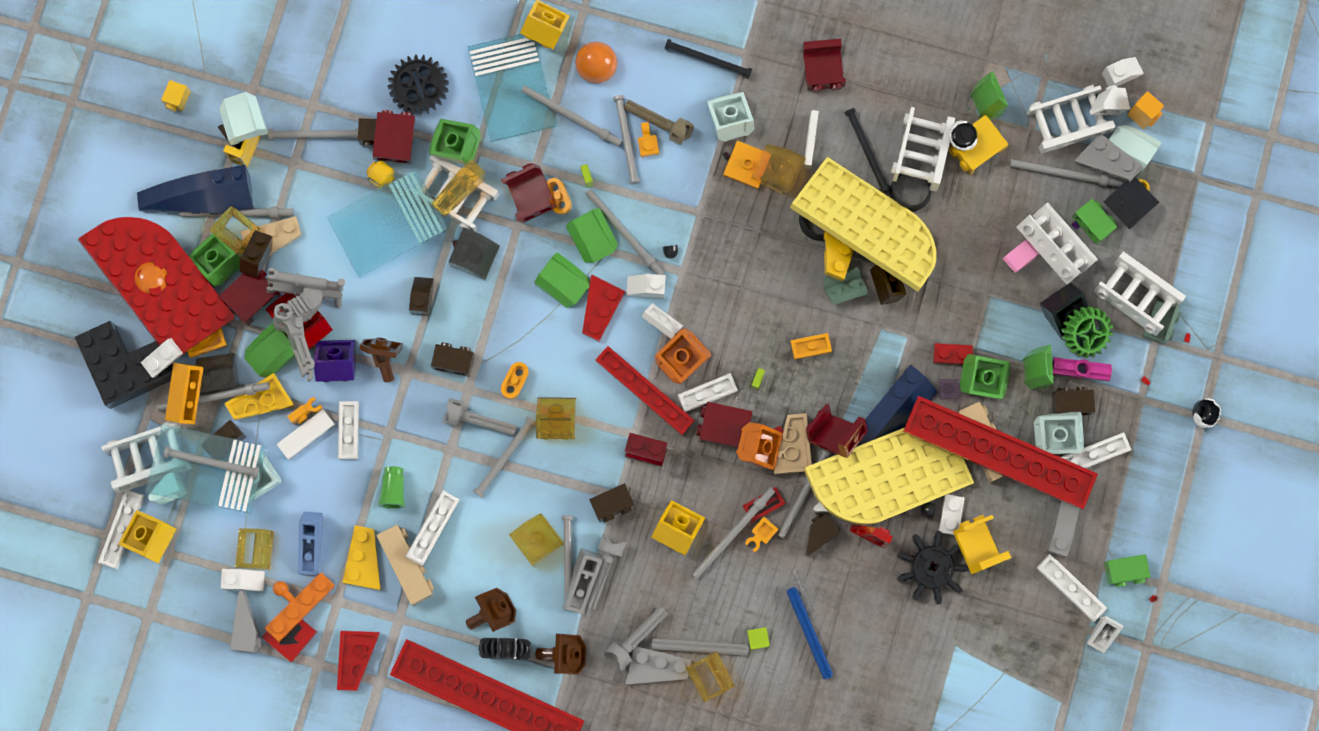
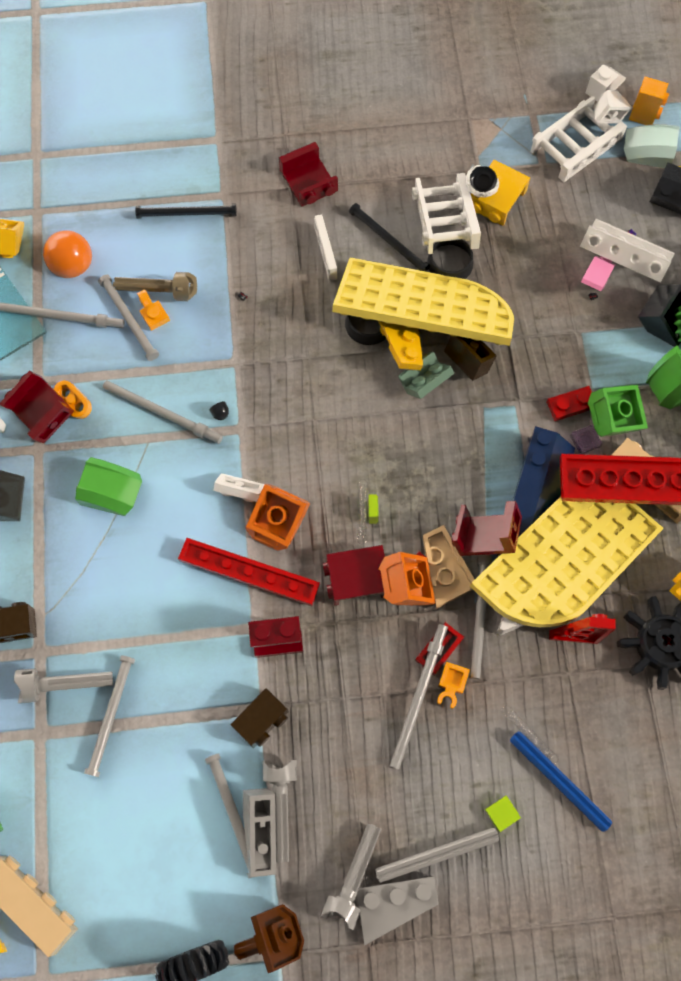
camera: 20 degrees left, 10 degrees down
white tile [405,490,460,567] -> none
reddish brown piece [466,588,516,632] -> none
light orange plate [501,362,529,399] -> none
clear yellow slope [509,513,564,567] -> none
clear yellow slope [536,397,576,440] -> none
bright green slope [566,208,618,263] -> none
lime tile [580,164,593,188] -> none
red wing [582,274,625,342] -> none
white slope [626,274,666,299] -> none
yellow slope [651,500,705,555] -> none
white tile [677,373,738,413] -> none
clear yellow tile [686,651,735,703] -> none
light aqua slope [707,92,754,142] -> none
light orange plate [723,140,772,190] -> none
clear yellow slope [752,144,806,195] -> none
light orange plate [790,333,832,360] -> none
dark brown slope [805,514,840,556] -> none
black hinge [921,503,936,519] -> none
white plate [939,494,965,536] -> none
bright green slope [970,71,1008,120] -> none
light grey bar [1010,159,1123,187] -> none
bright green brick [1072,198,1117,245] -> none
light grey wing [1074,133,1143,182] -> none

